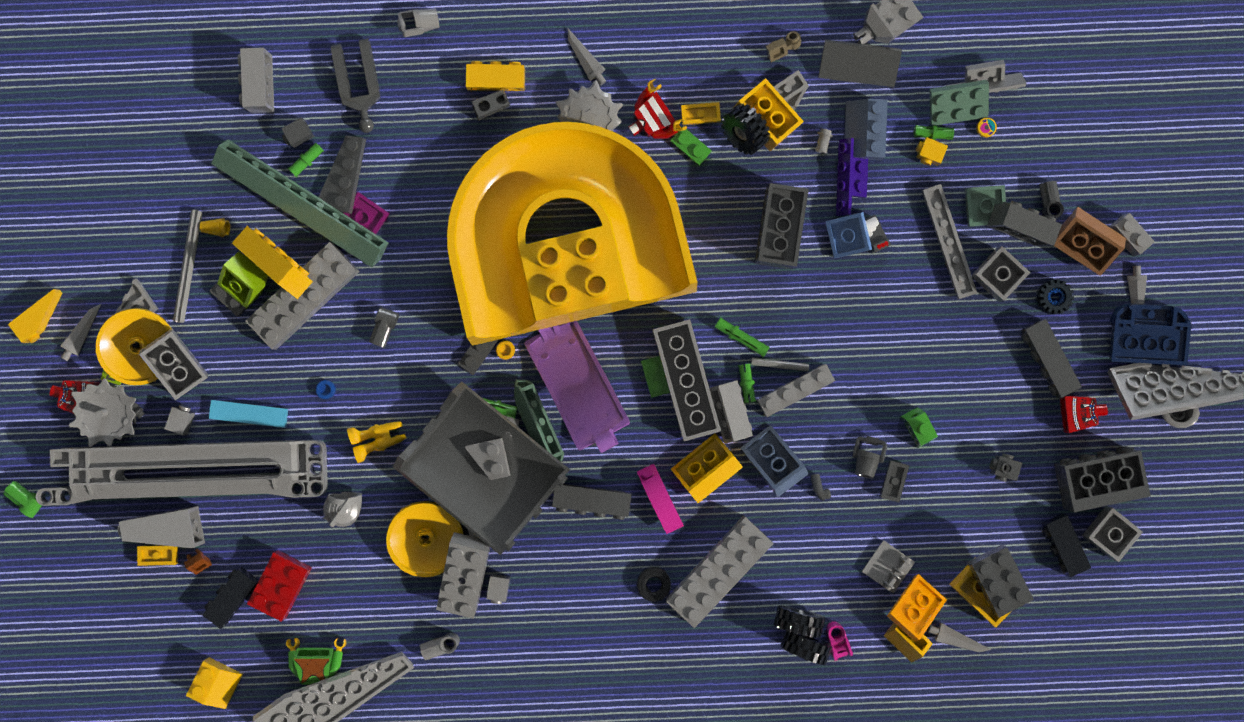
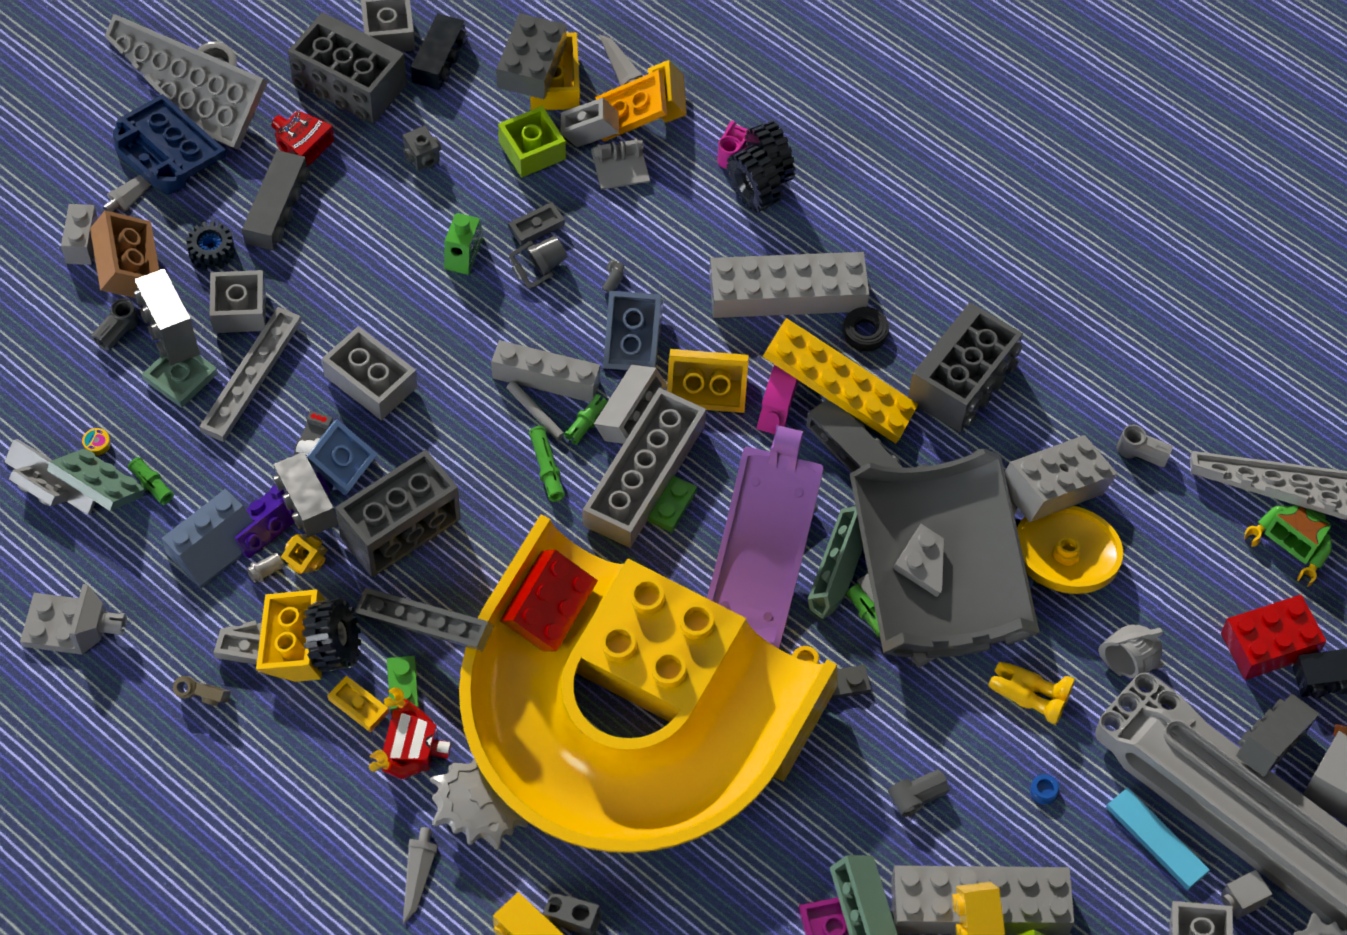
camera: 135 degrees left, 30 degrees down
light grey brick [486,574,510,604] -> none
dark grey tile [818,39,902,87] -> none
yellow brick [915,137,948,166] -> none
none -> brick [272,452,338,538]
none -> yellow brick [281,534,328,574]
none -> light grey brick [322,326,418,420]
none -> dark grey plate [354,588,494,652]
none -> lime brick [498,106,566,178]
none -> red brick [500,549,598,652]
none -> light grey brick [561,98,619,147]
none -> yellow plate [762,318,918,444]
none -> dark grey brick [908,302,1023,433]
none -> dark grey brick [1236,694,1319,777]

